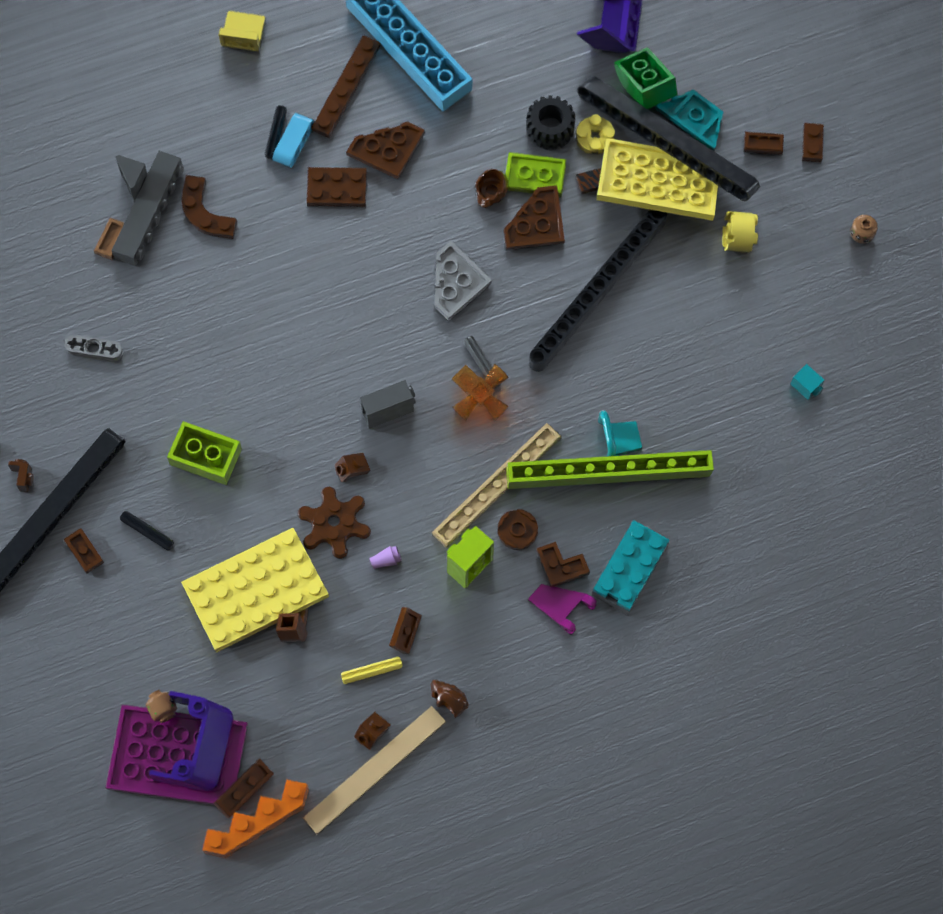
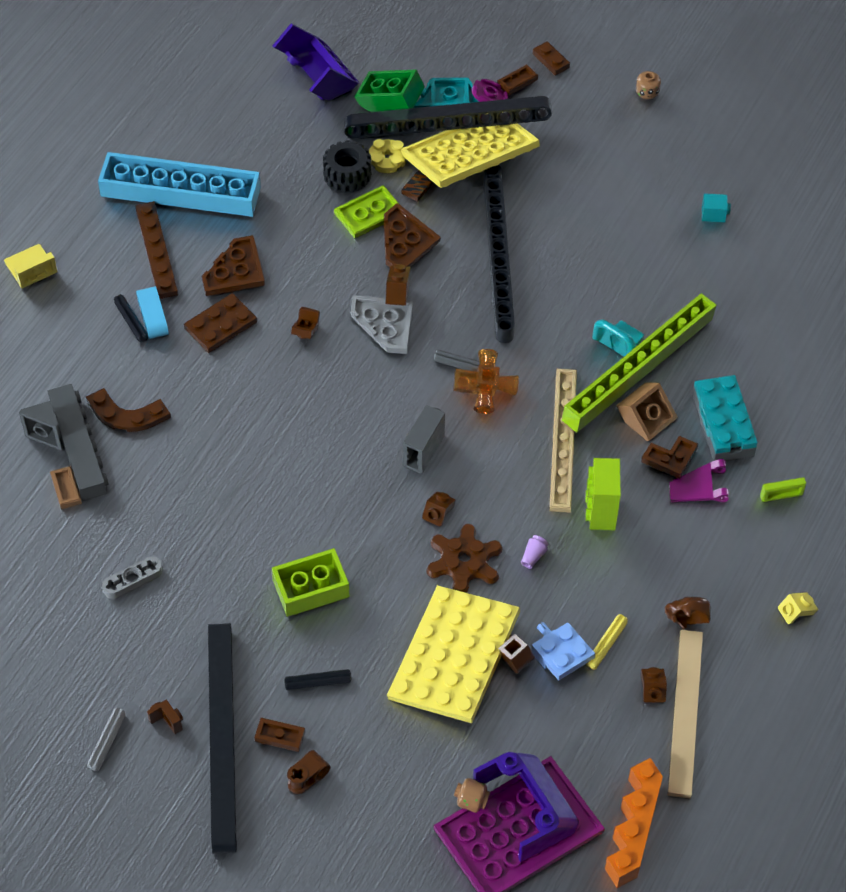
camera: 40 degrees left, 15 degrees down
reddish brown tile [213,758,274,819] -> none
reddish brown plate [389,607,422,654] -> none
reddish brown hair [475,168,508,208] -> none
reddish brown tile [498,509,538,550] -> none
light yellow brick [722,211,758,252] -> none
none -> reddish brown piece [287,750,331,794]
none -> reddish brown bracket [291,307,320,339]
none -> reddish brown brick [385,264,410,306]
none -> magenta tile [471,79,508,102]
none -> light blue plate [532,622,595,681]
none -> medium nougat slope [616,383,678,441]
none -> lime tile [760,477,806,502]
none -> light yellow bracket [778,592,819,624]

